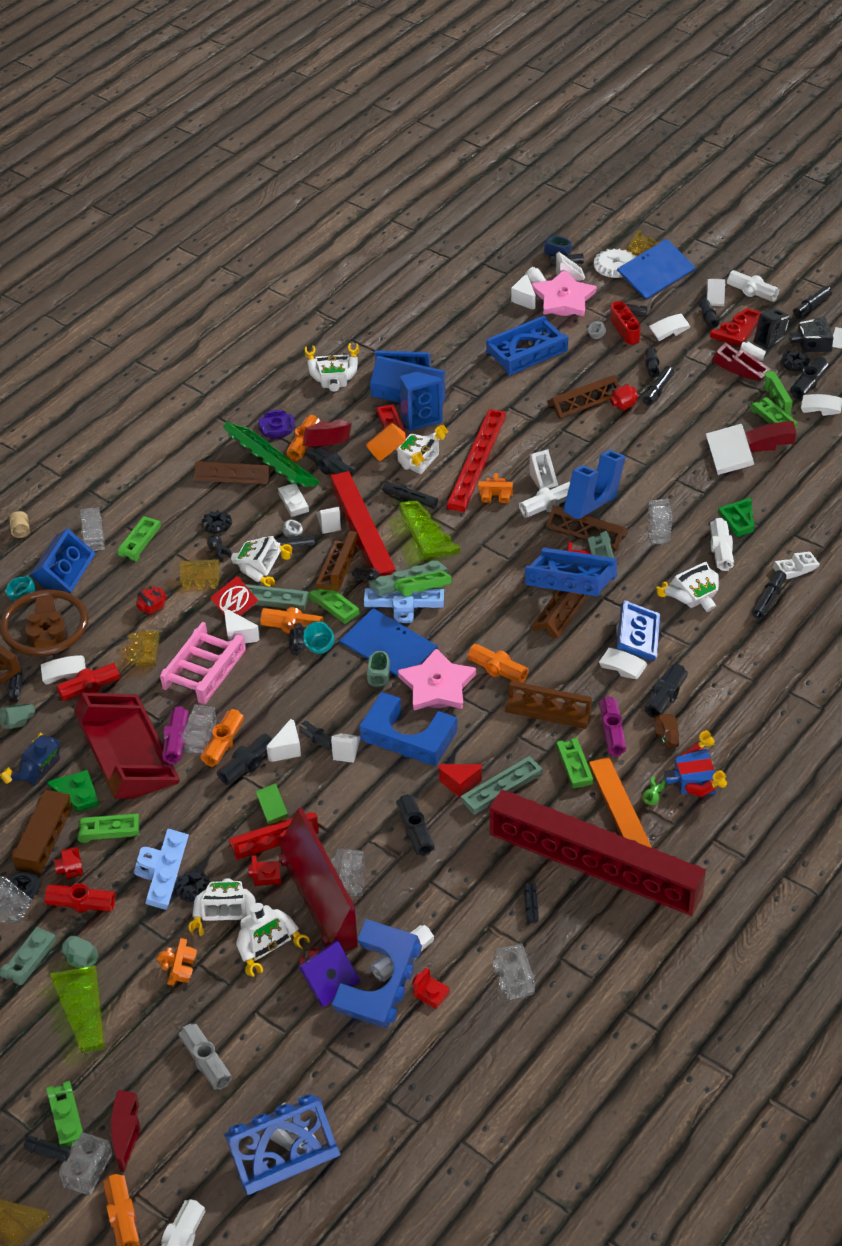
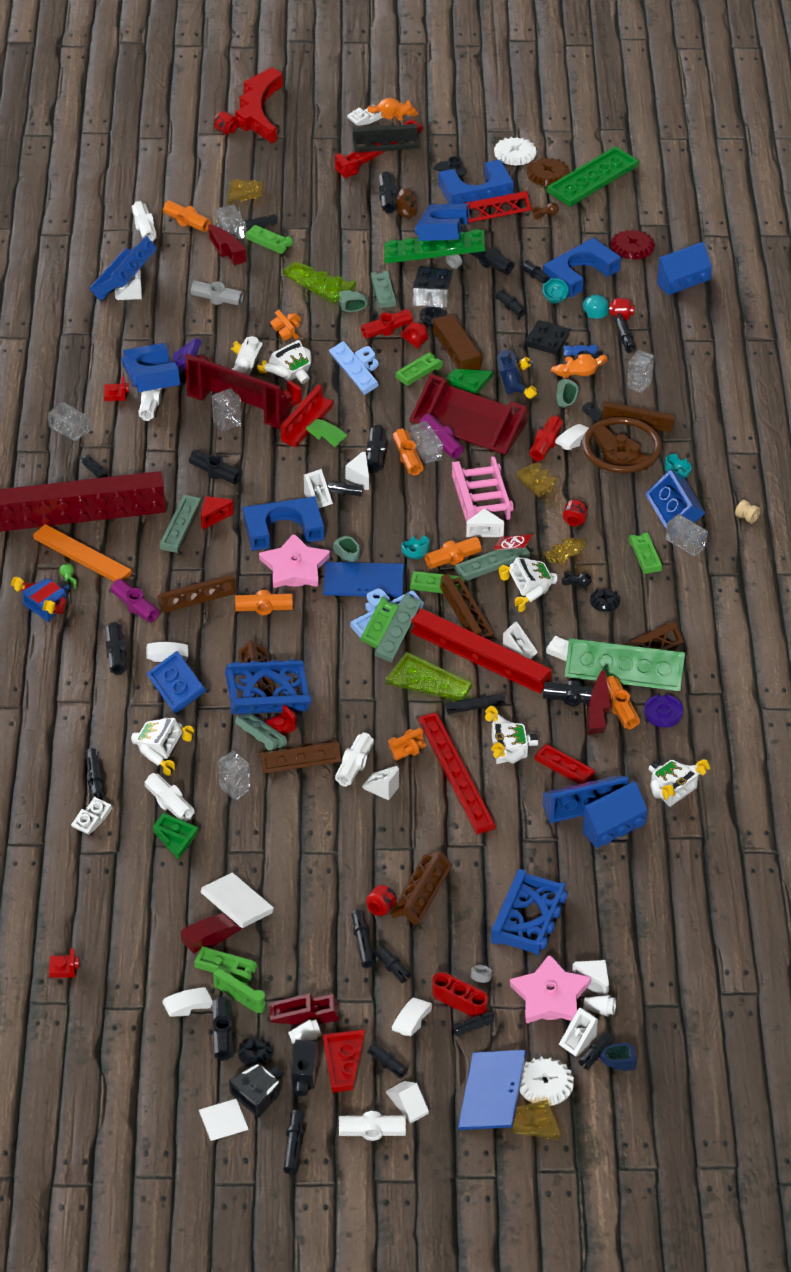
camera: 140 degrees right, 0 degrees up
black gear [175,869,211,901] -> none
black axle [277,534,315,548] -> none
light grey tile [282,520,303,537] -> none
black gear [289,623,304,656] -> none
black axle [352,568,379,580] -> none
orange slope [366,423,406,461] -> none
blue slope [399,372,443,431] -> none
bright green plate [556,737,593,789] -> none
blue arch [563,449,626,519] -> none
reddish brown rock [654,714,679,748] -> none

